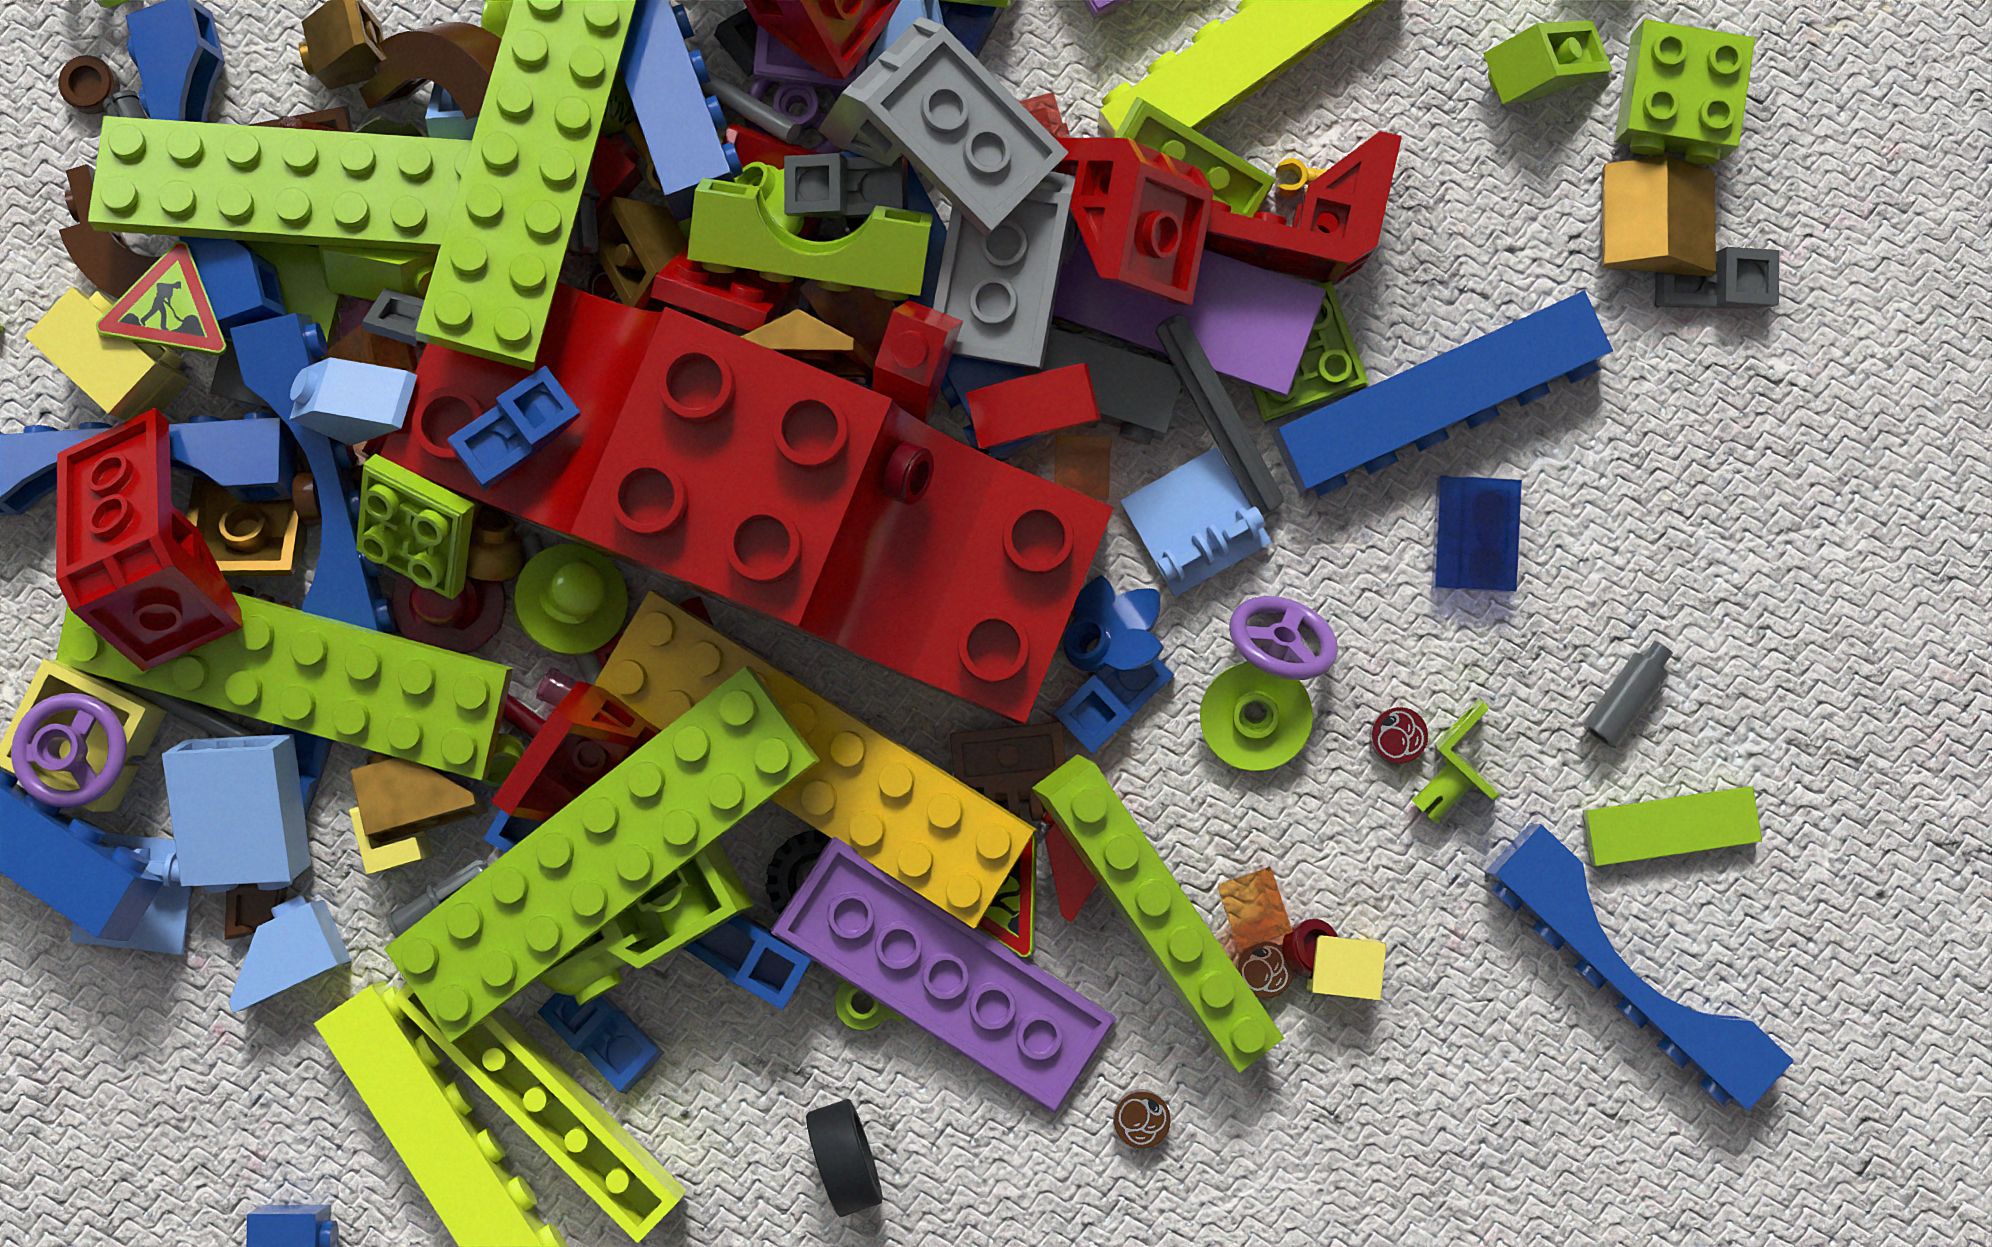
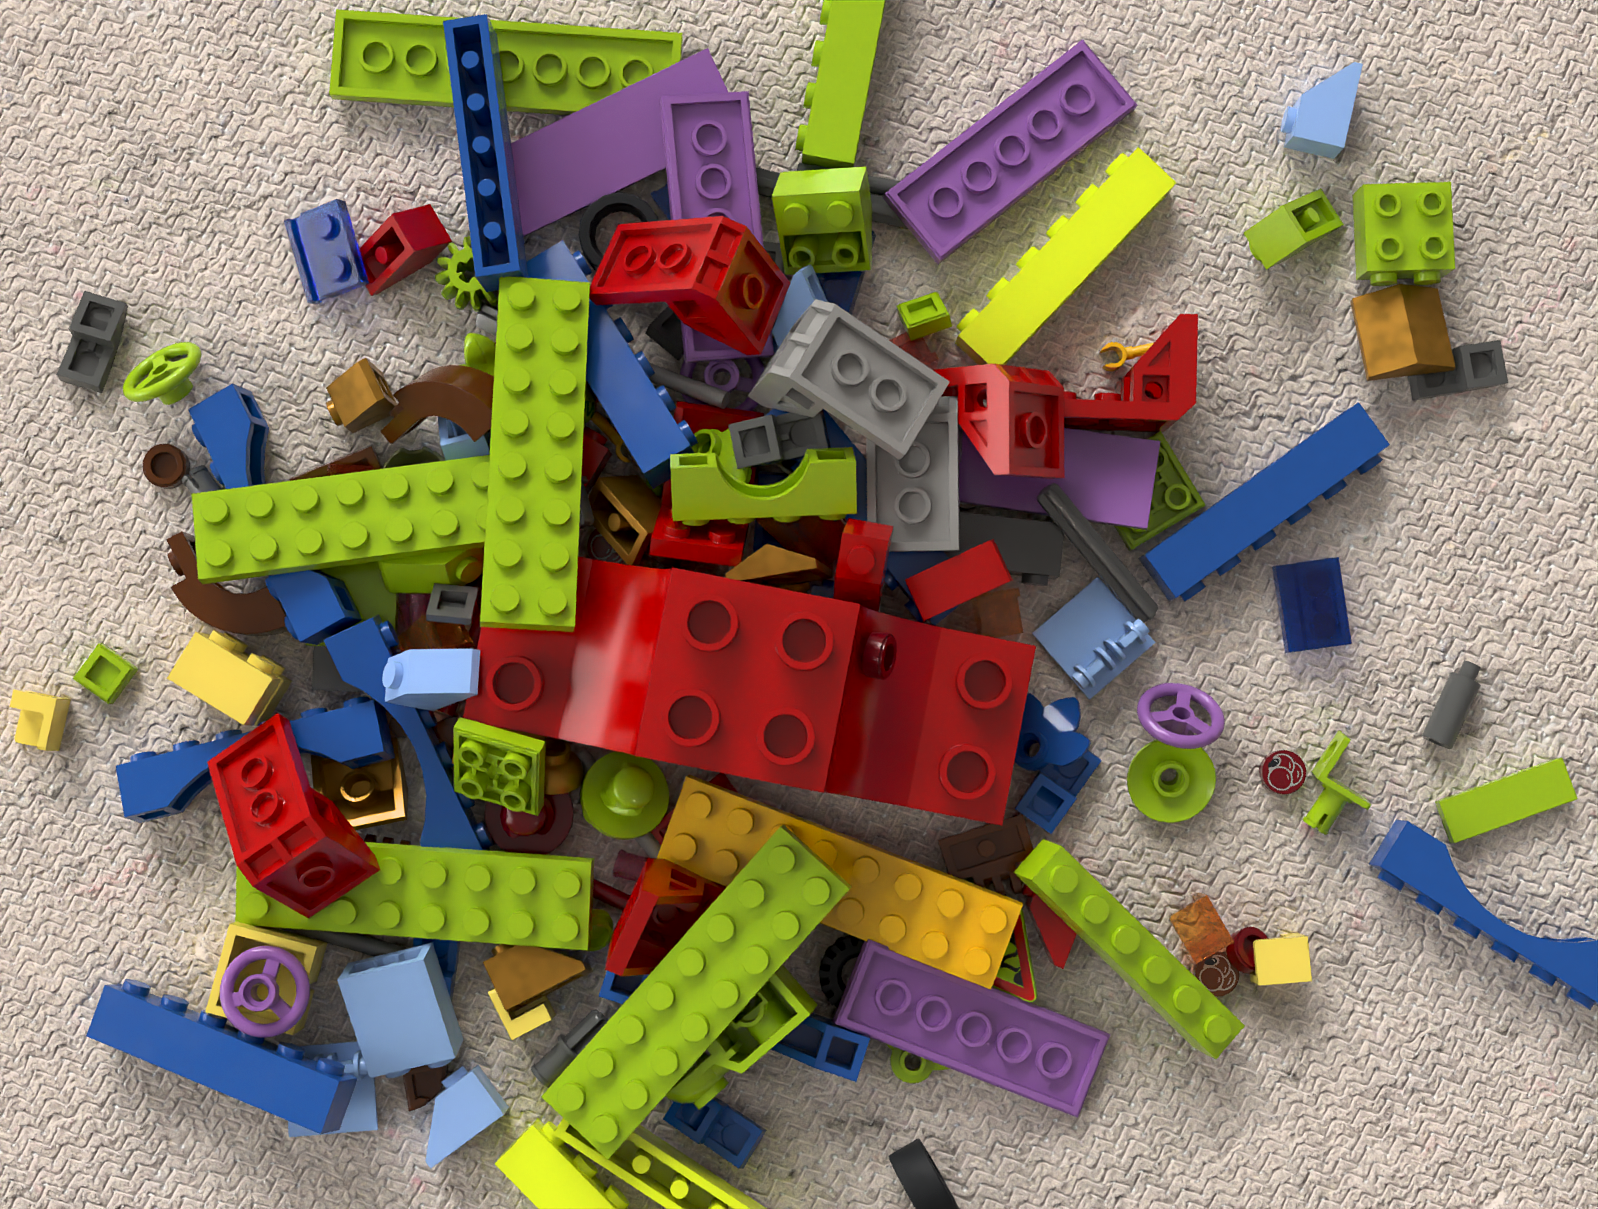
camera: 15 degrees left, 0 degrees up
piece [96,241,227,356] -> none
reddish brown tile [292,470,322,526] -> none
blue slope [447,366,581,492] -> none
reddish brown tile [1113,1089,1171,1149] -> none
lime tile [1114,97,1276,218] -> none
none -> lime tile [896,292,952,341]

